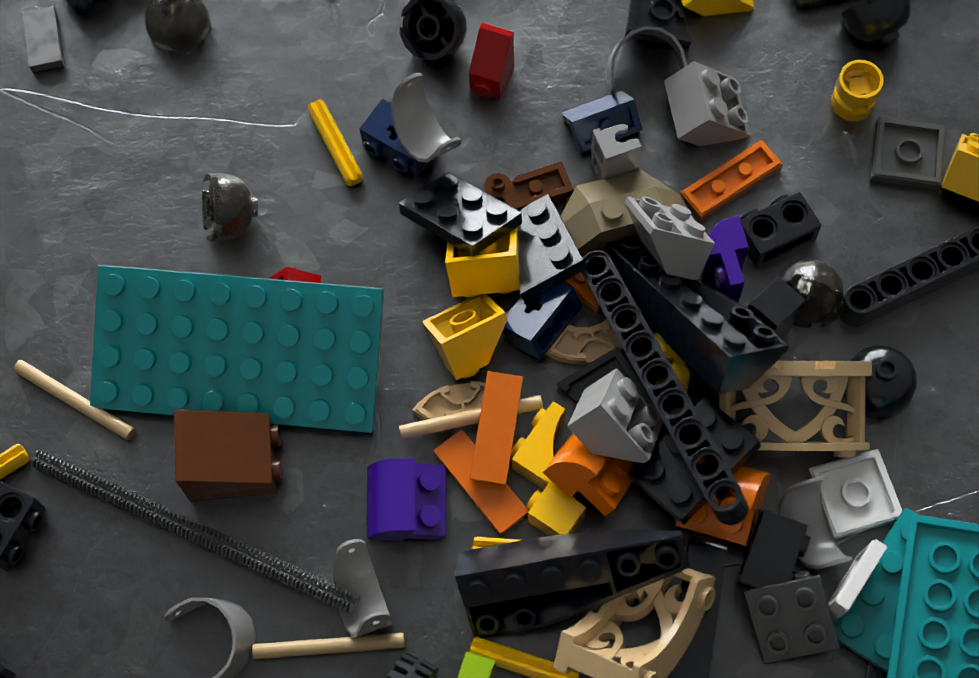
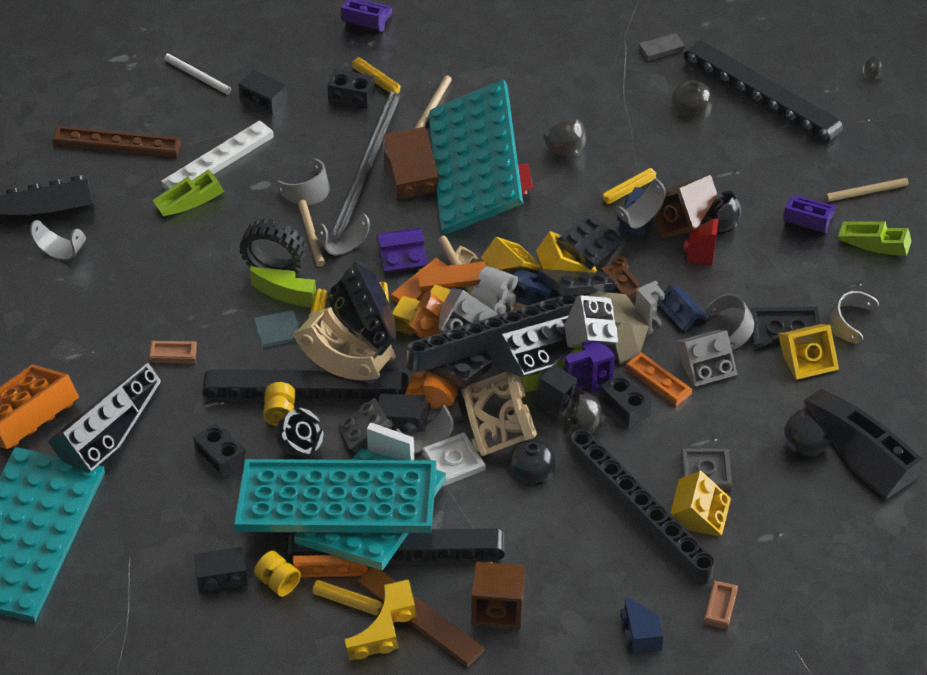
camera: 75 degrees right, 20 degrees down
yellow wheel [831,60,884,121] -> none
none -> light grey brick [471,266,518,315]
none -> reddish brown slope [654,175,718,239]

